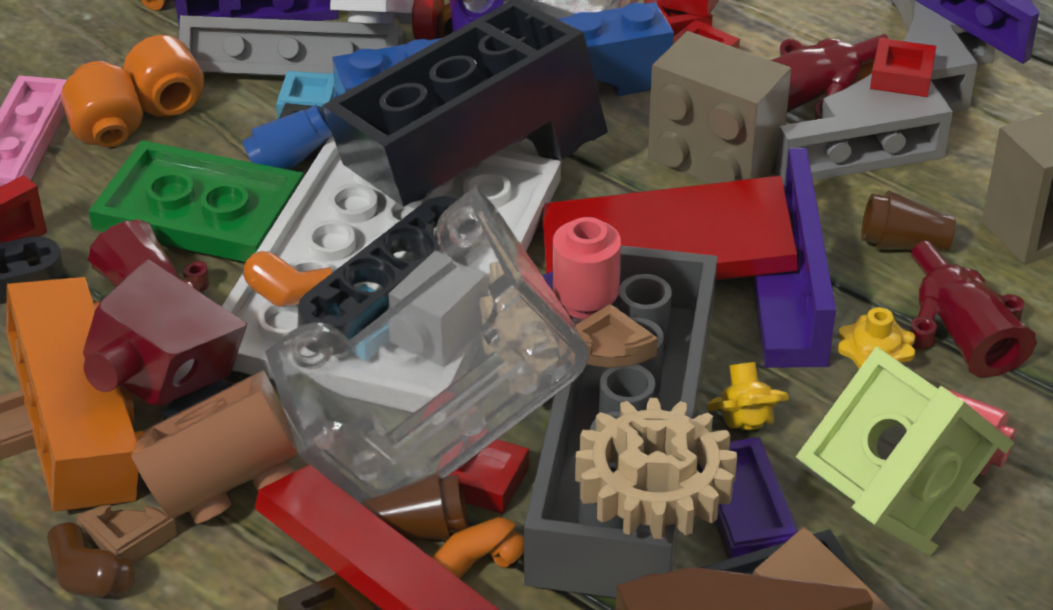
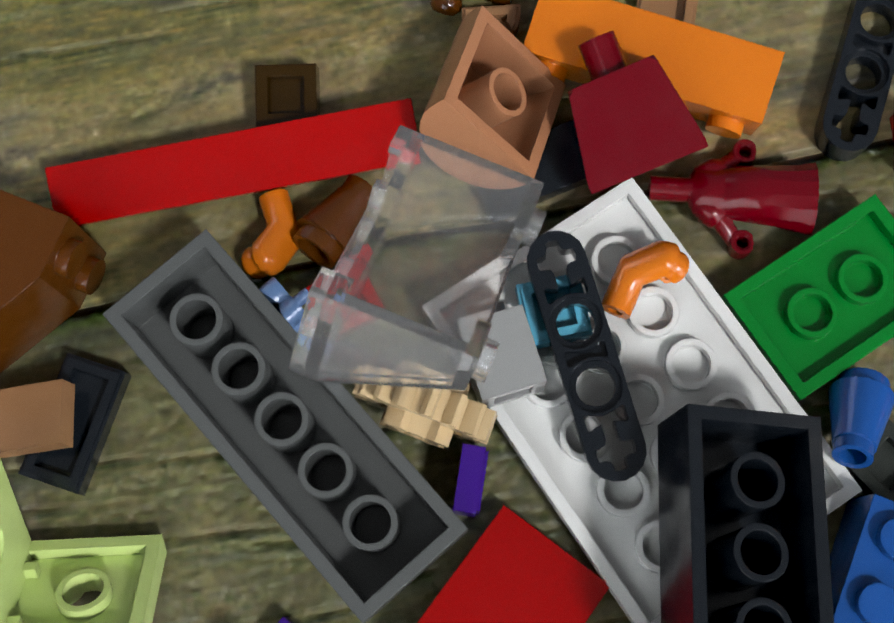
camera: 130 degrees right, 35 degrees up
coral brick [553,217,621,319] -> none
medium nougat tile [560,304,658,367] -> none
tan gear [575,398,737,539] -> none
dark purple tile [696,437,798,559] -> none
yellow plant [706,362,789,431] -> none
none -> medium blue piece [259,277,323,348]

